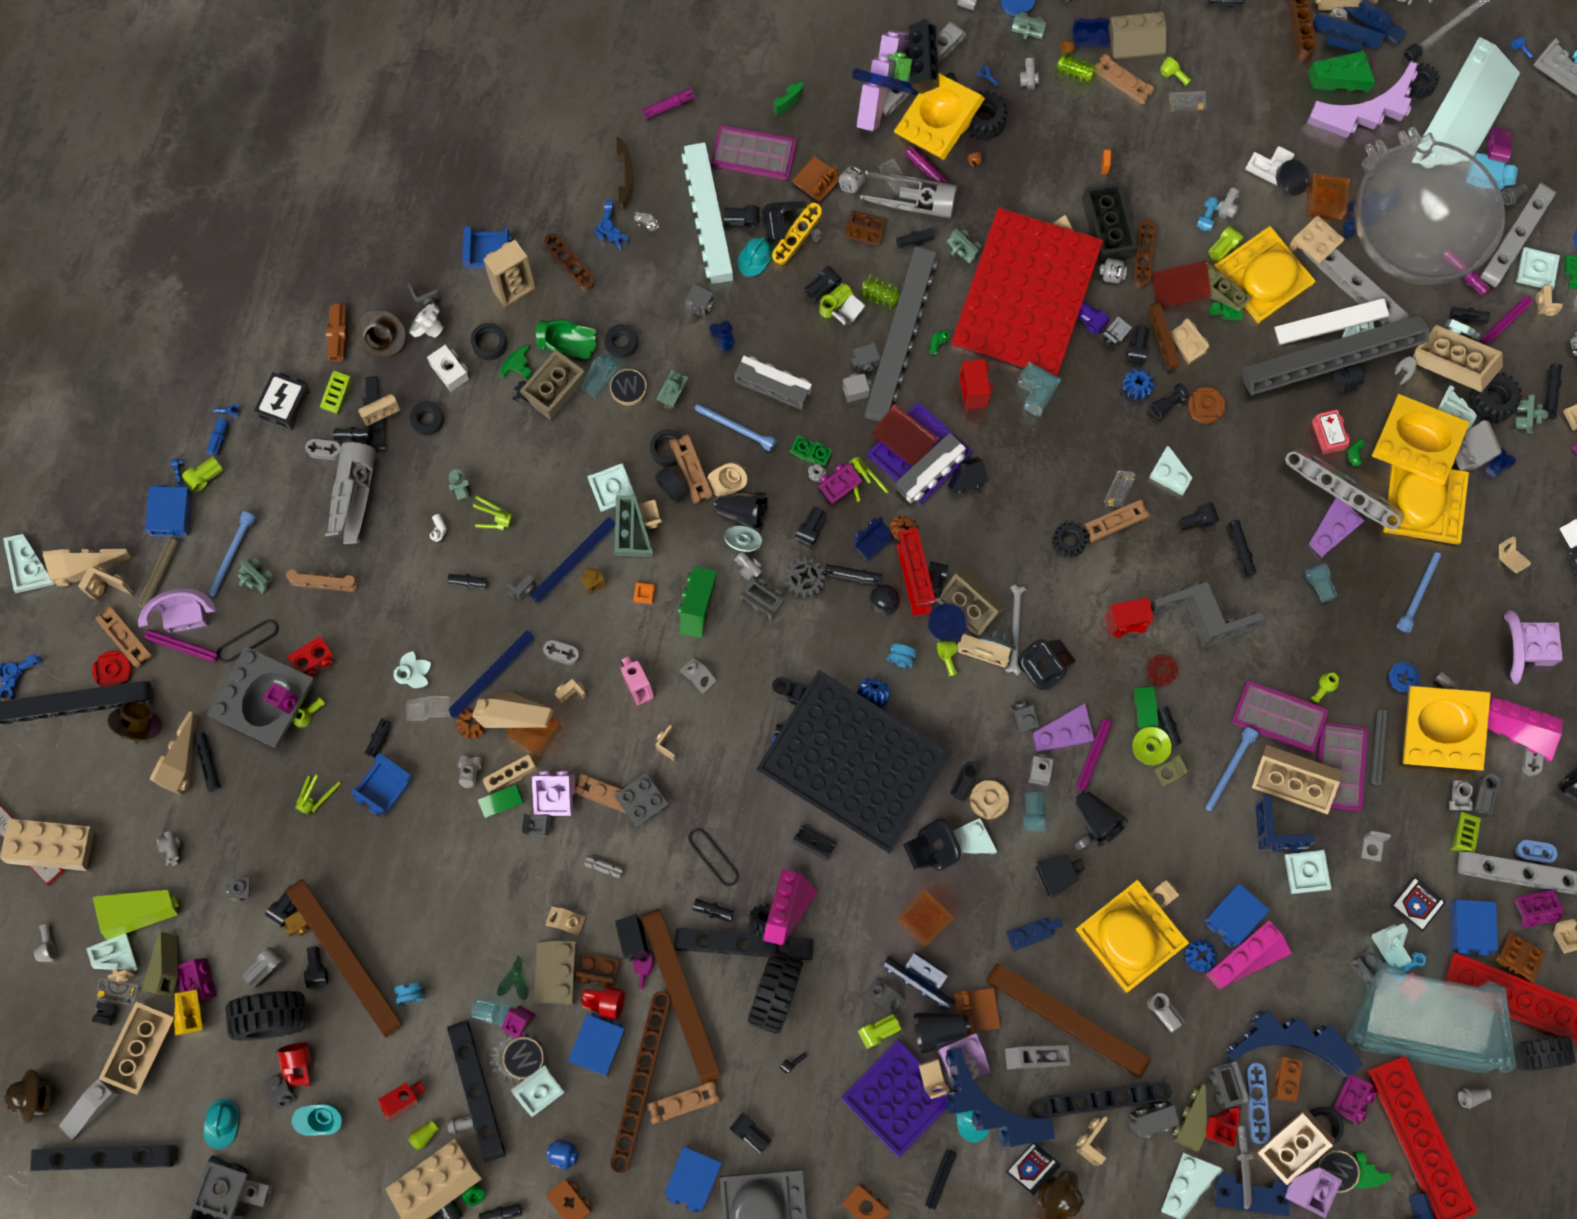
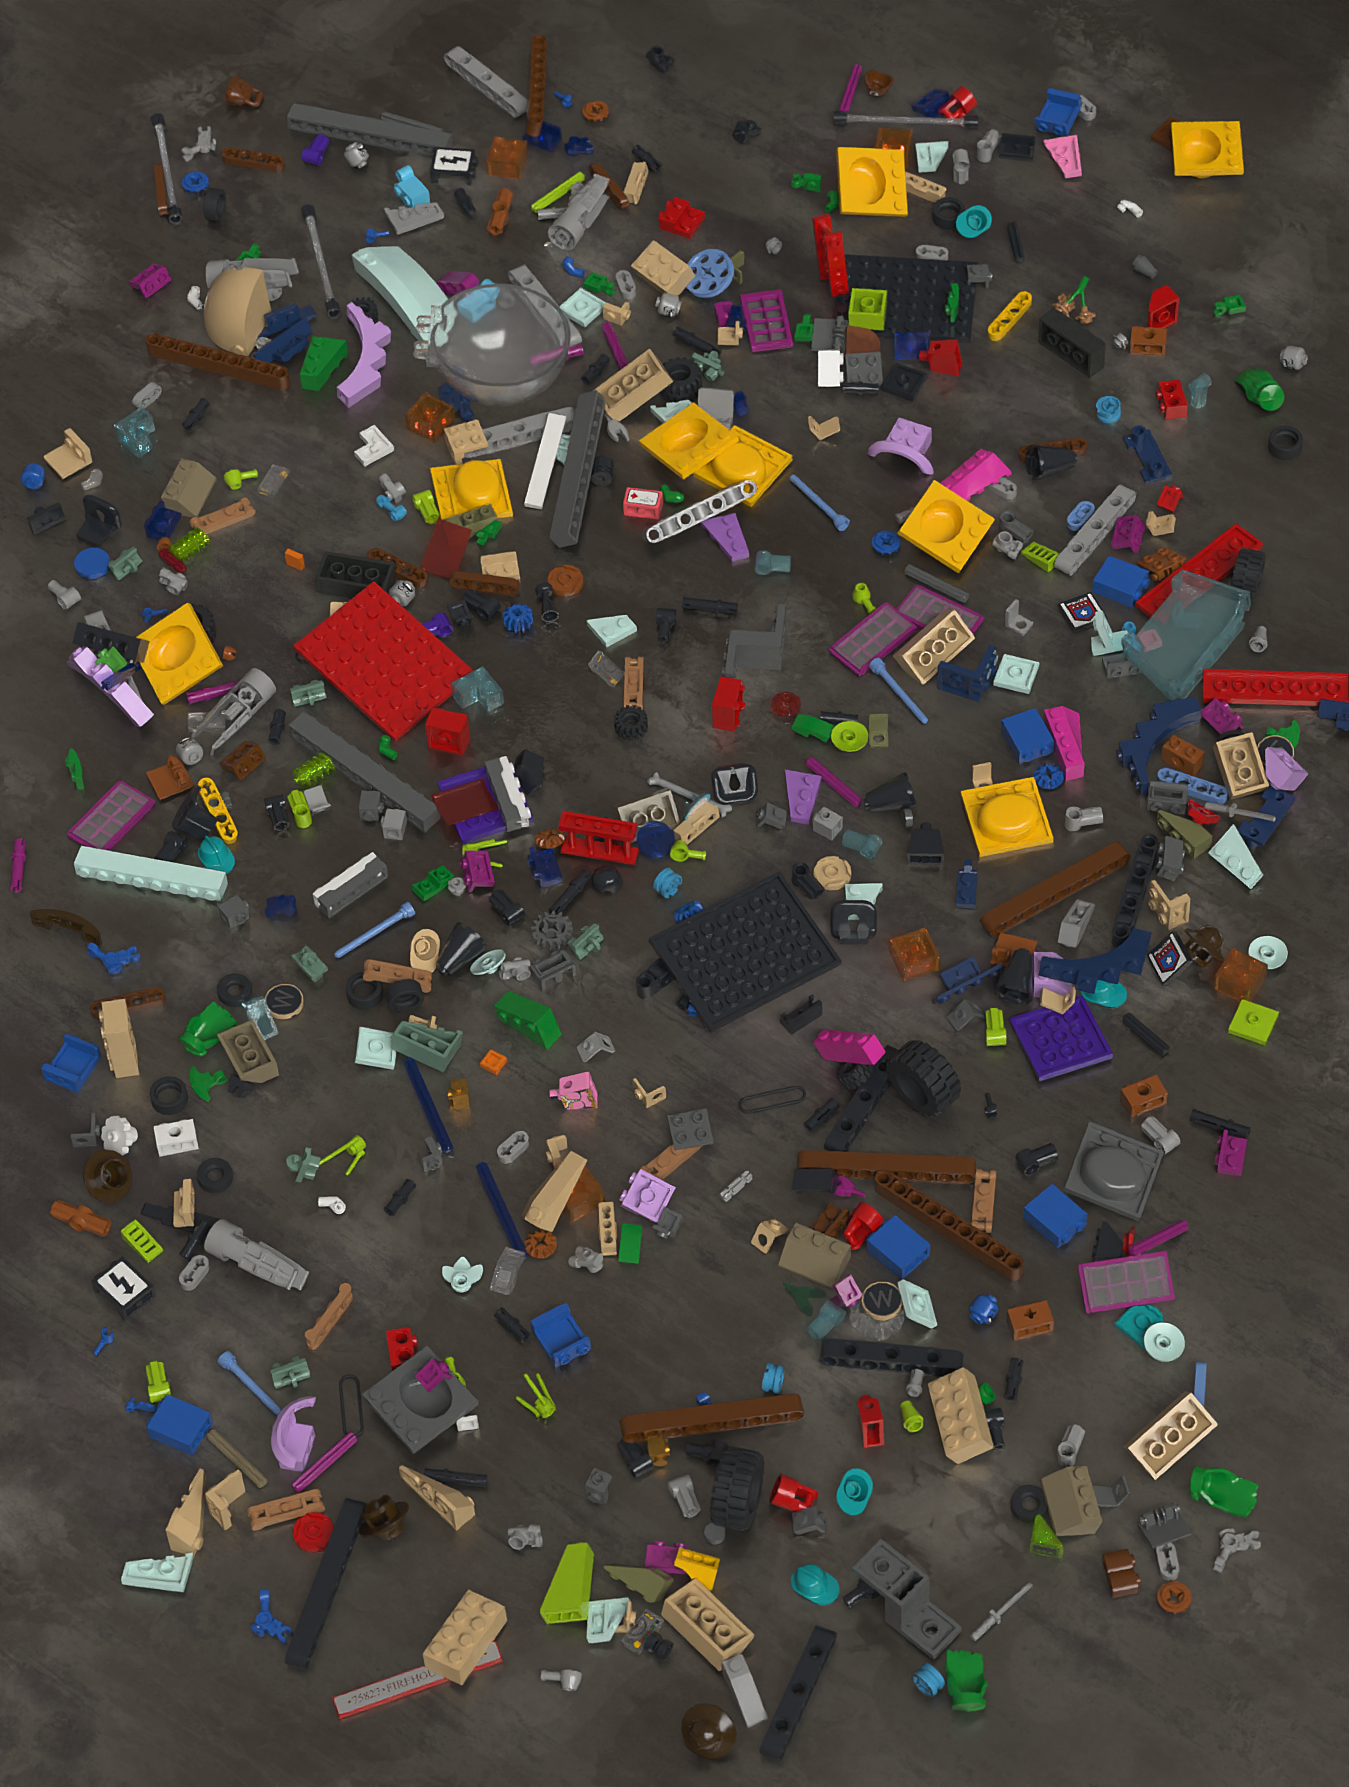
camera: 60 degrees left, 20 degrees down
blue axle [206,418,229,455] -> none
clear arm [634,212,658,231] -> none
black tile [1276,159,1309,196] -> none
light aqua wing [1444,319,1481,341] -> none
none -> dark red axle [158,548,187,574]
none -> white slope [457,1415,478,1431]
none -> sand green hips [568,923,604,960]
none -> blue hand [696,1392,712,1406]

